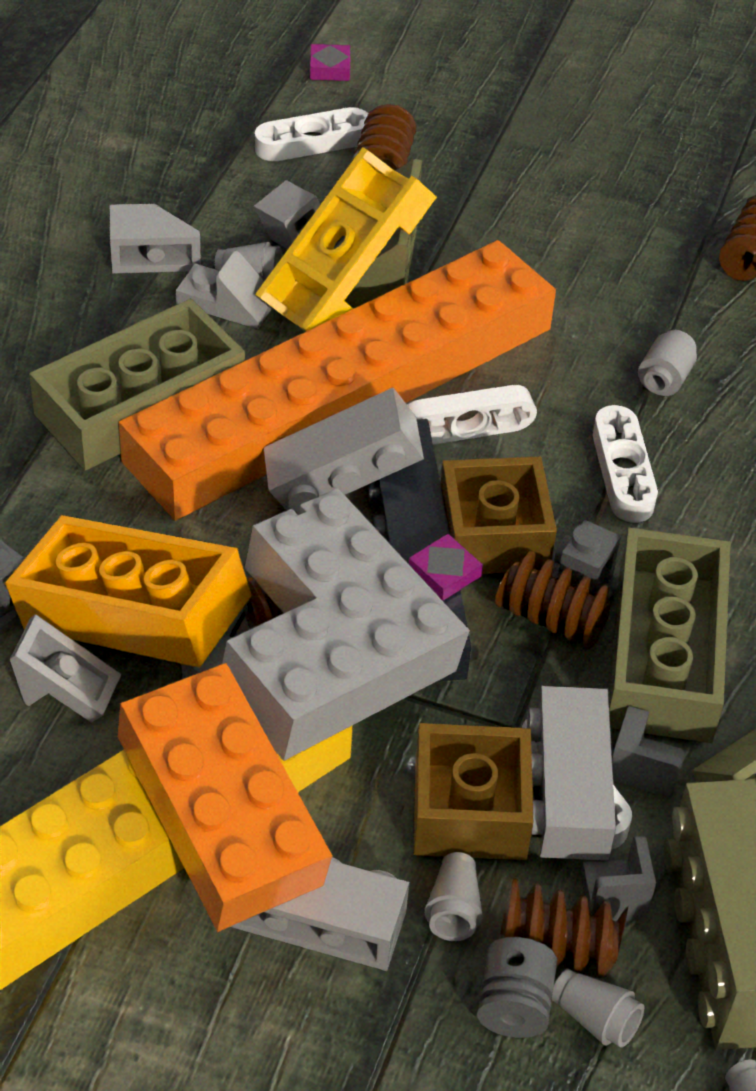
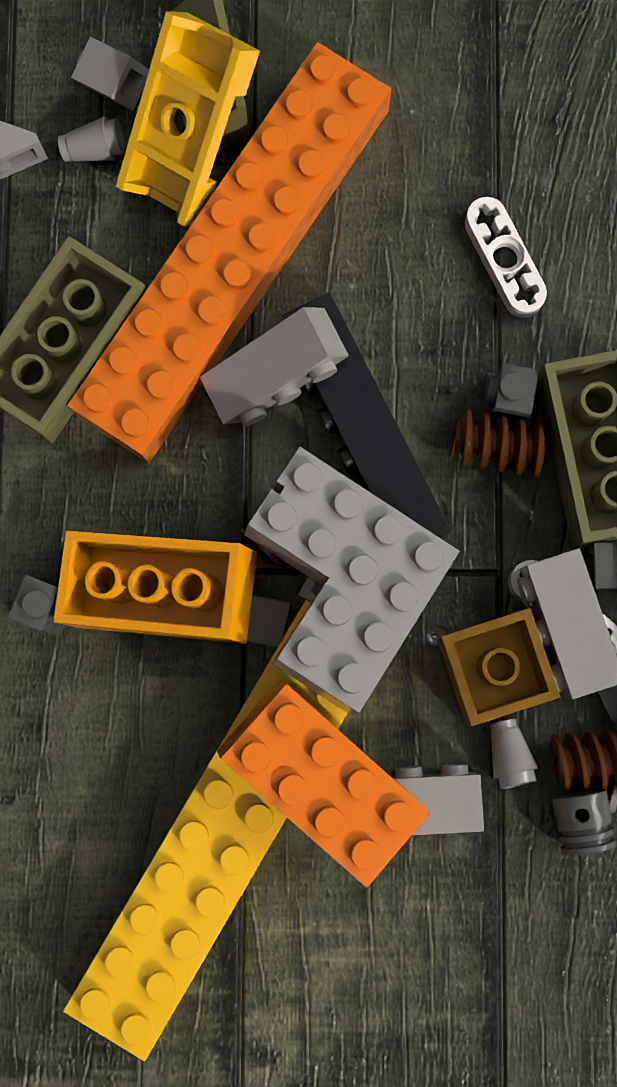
camera: 15 degrees left, 35 degrees up
light grey slope [10,614,121,723] -> none
light grey slope [176,250,272,329] -> none
white beam [407,385,537,445] -> none
magenta tile [409,534,483,601] -> none
pearl gold brick [440,456,557,574] -> none
light grey brick [638,330,697,396] -> none

